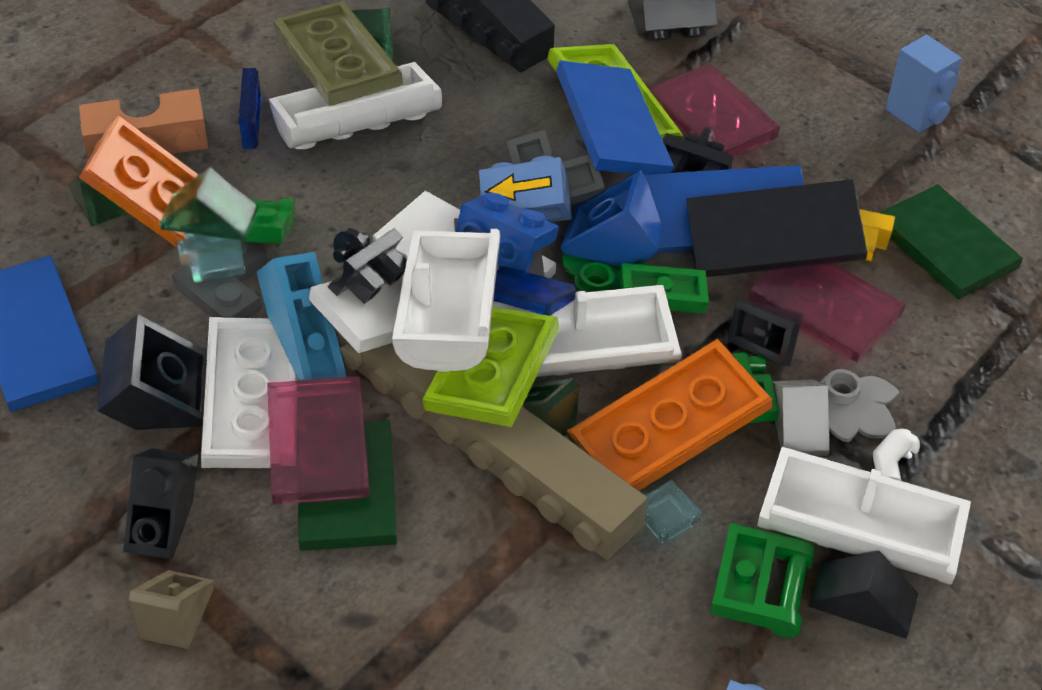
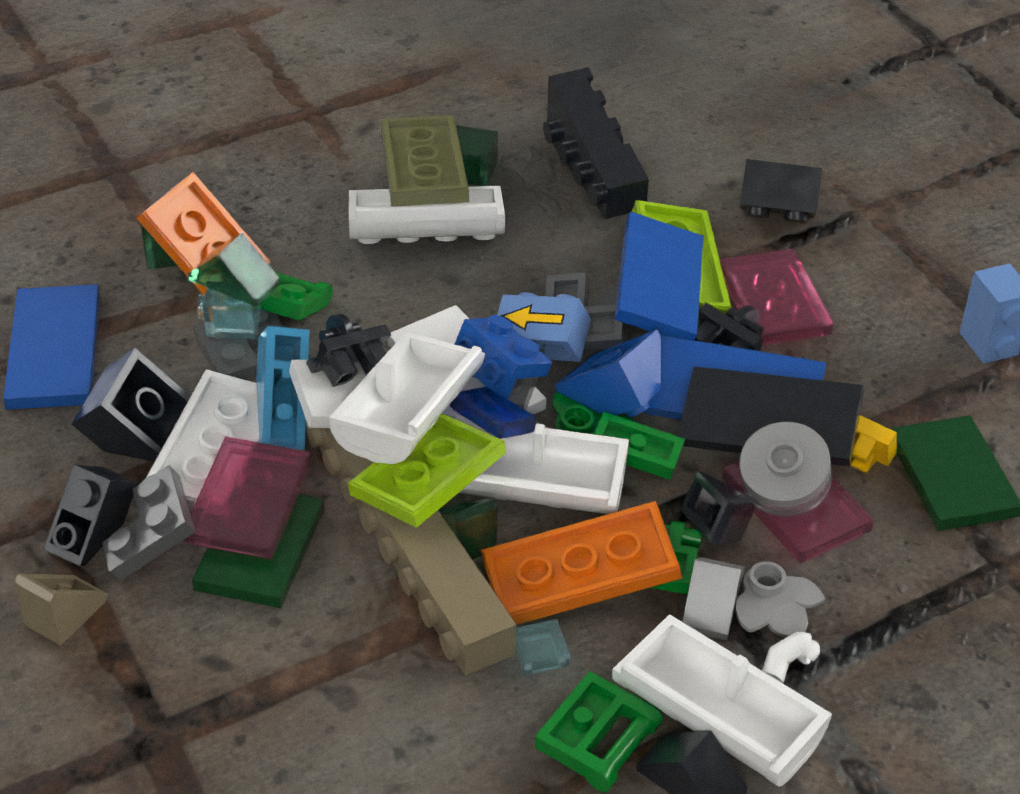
camera: 20 degrees right, 5 degrees down
nougat arch [79,88,209,160] -> none
clear blue tile [239,68,262,149] -> none
none -> dark grey plate [102,465,195,582]
none -> light grey piece [740,422,832,517]

